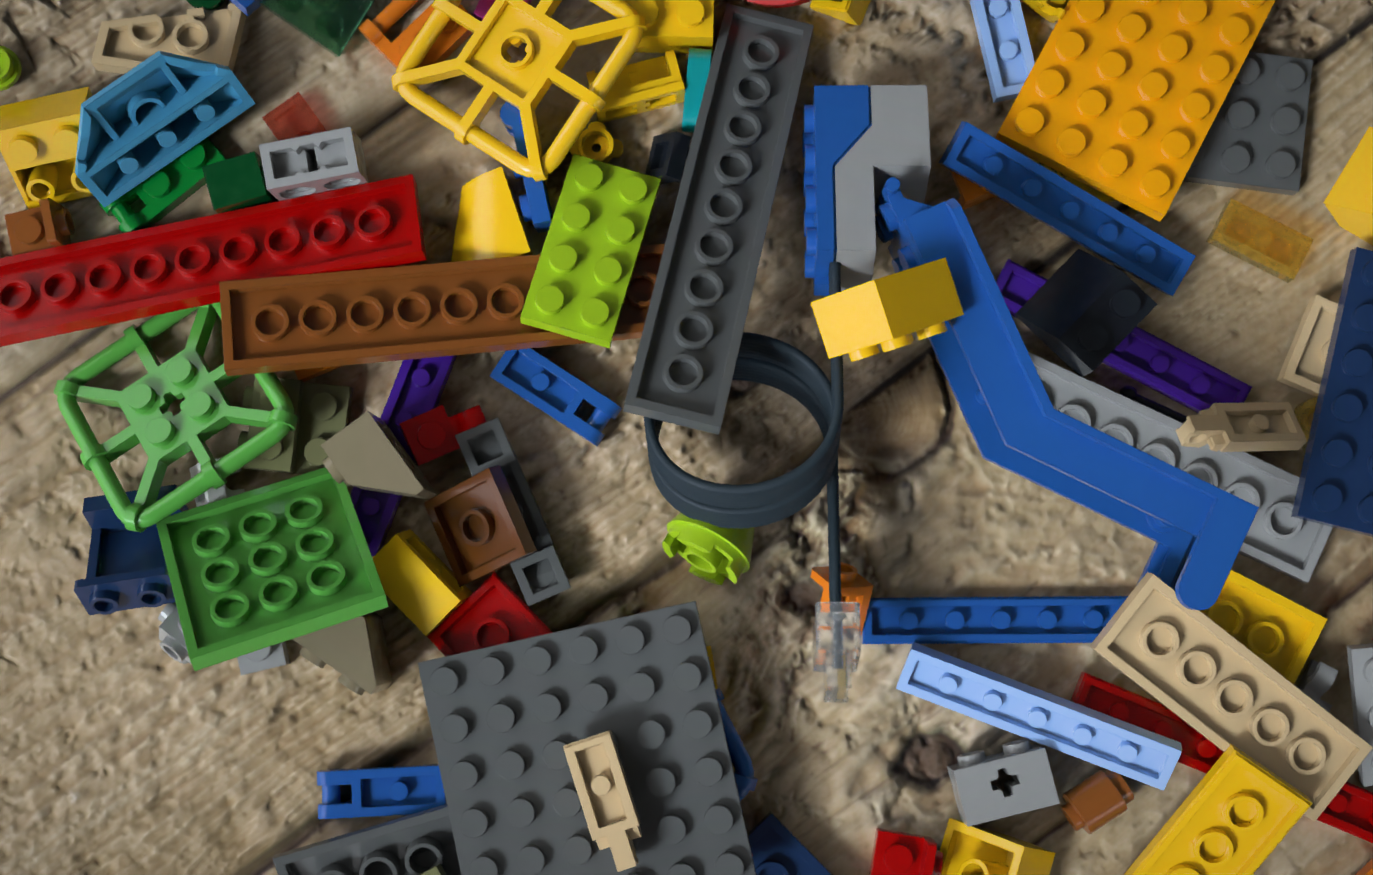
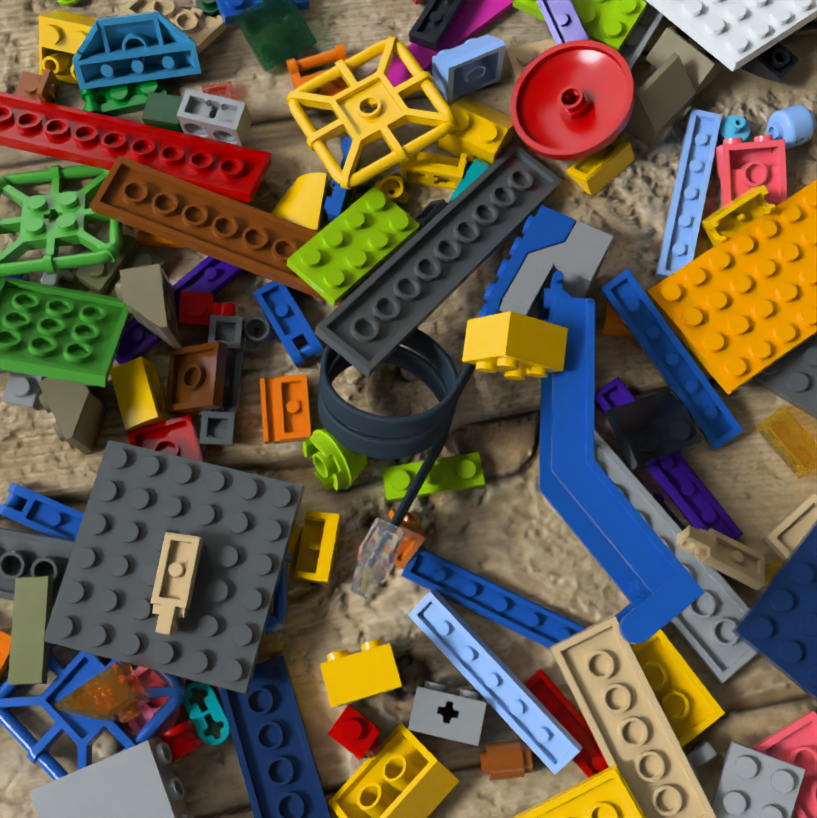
camera: 25 degrees right, 10 degrees down
none -> dark grey plate [244,313,275,349]
none -> orange plate [260,374,312,444]
none -> yellow hinge [293,510,342,585]
none -> yellow brick [320,639,403,708]
none -> lime plate [381,452,485,503]

